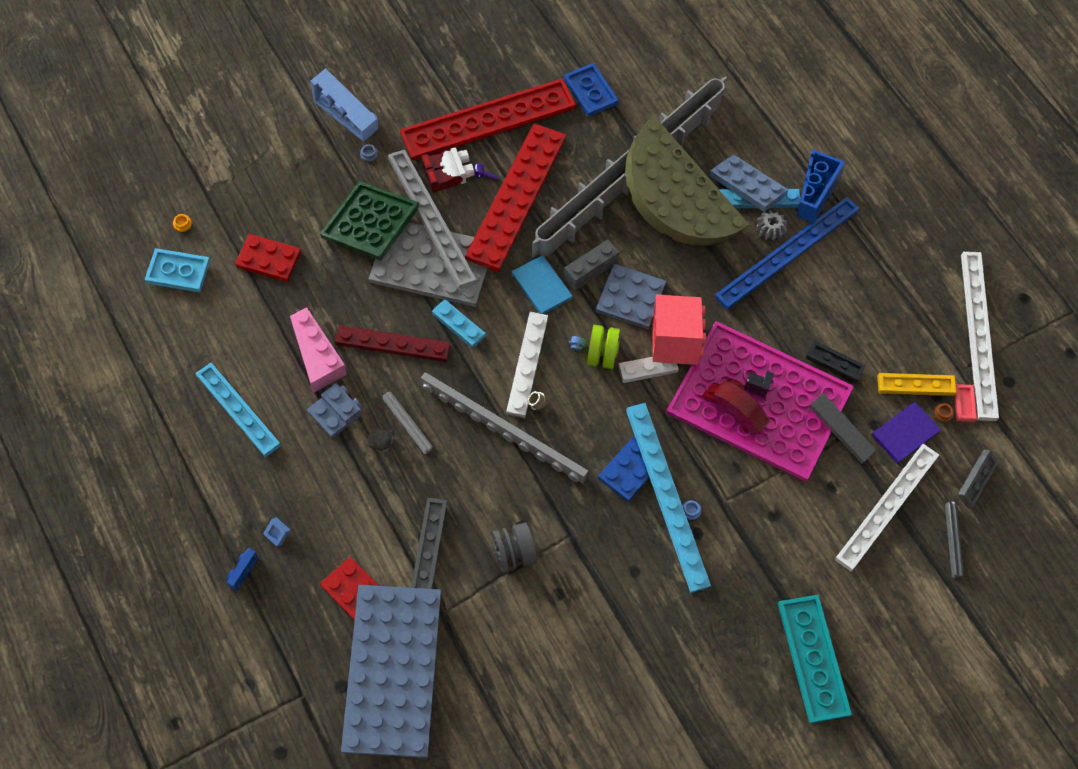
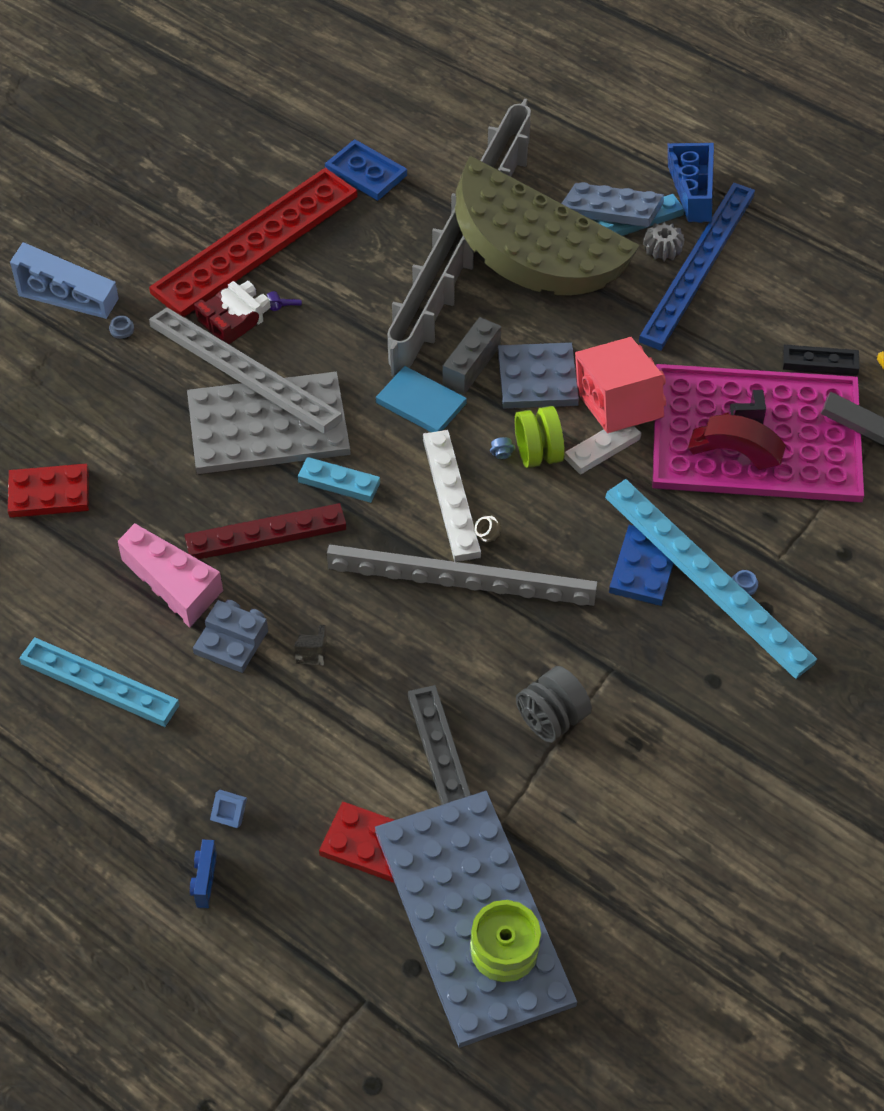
camera: 20 degrees left, 10 degrees down
dark green plate [320,181,420,261] -> none
light grey axle [383,392,433,454] -> none
red plate [465,123,566,272] -> none
none -> lime wheel [470,900,541,982]

